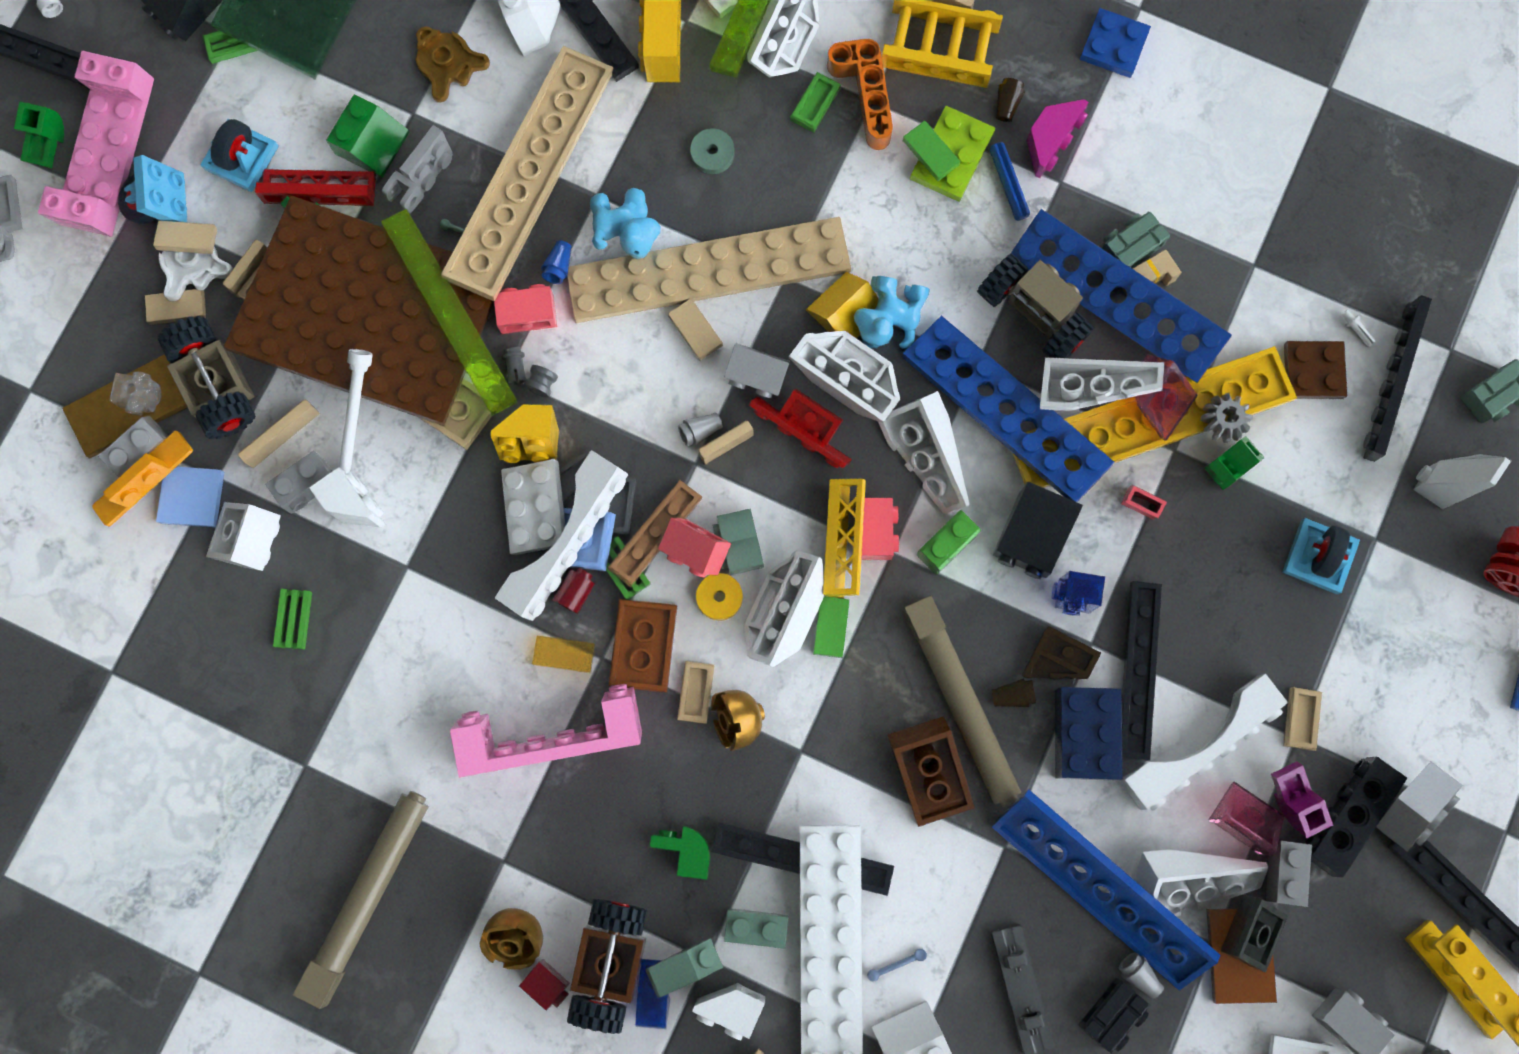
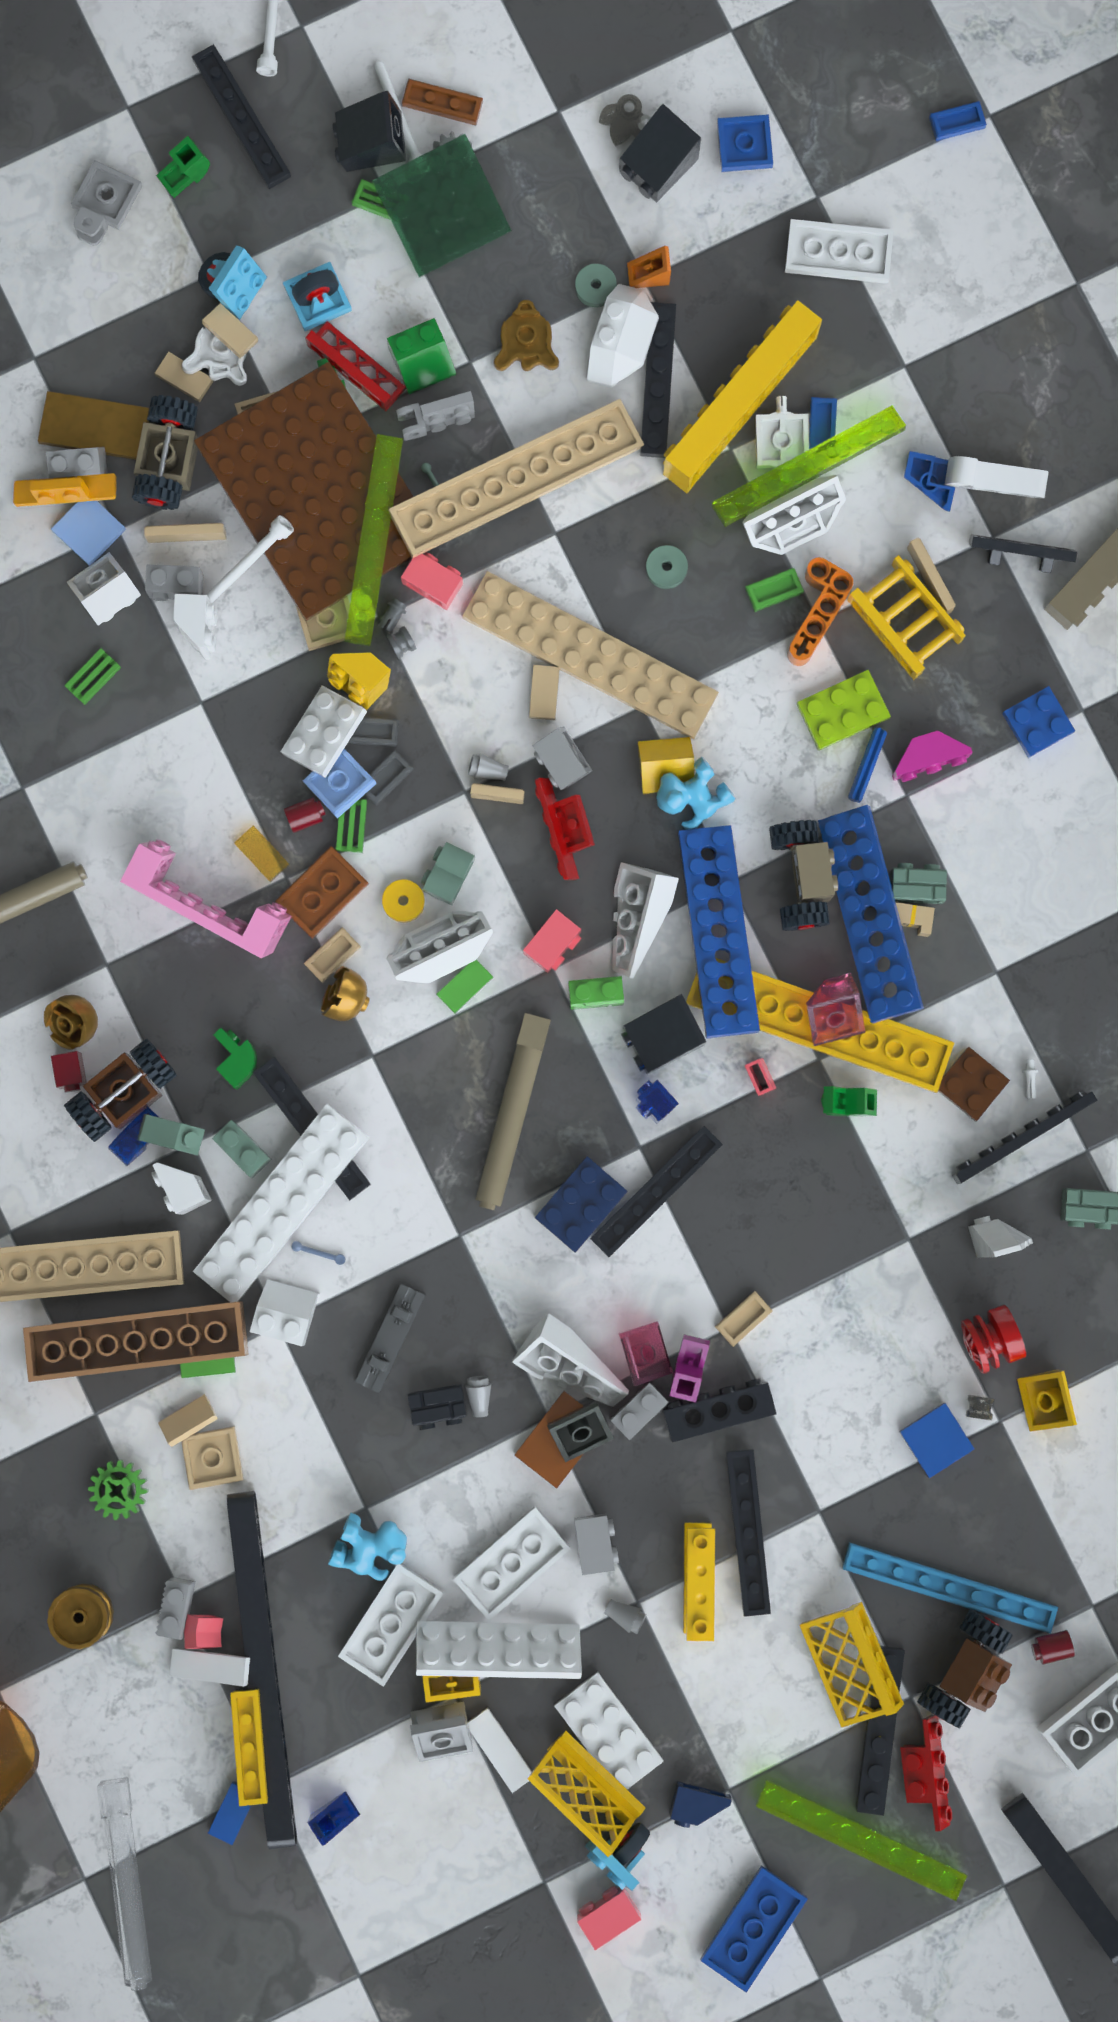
camera: 35 degrees right, 5 degrees up
bright pink plate [38,51,154,237] -> none
clear brick [109,372,161,415] -> none
tan tile [223,239,267,298] -> none
white arch [495,450,628,621] -> none
blue cone [541,240,572,284] -> none
medium azure animal [590,188,661,259] -> none
medium nougat tile [608,480,702,587] -> none
coral brick [658,517,731,578] -> none
white wedge [789,331,900,423] -> none
yellow fence [823,478,866,599] -> none
reddish brown slope [887,716,975,827] -> none
bright green tile [903,121,960,181] -> none
dark brown cone [991,678,1036,707] -> none
blue plate [992,790,1221,991] -> none
dark brown cone [996,78,1025,122] -> none
dark brown wing [1022,625,1101,679] -> none
white wedge [1040,357,1164,411] -> none
white arch [1118,674,1288,811] -> none
light grey gear [1200,393,1253,443] -> none
medium azure plate [1282,518,1360,595] -> none
light grey brick [1376,761,1463,851] -> none

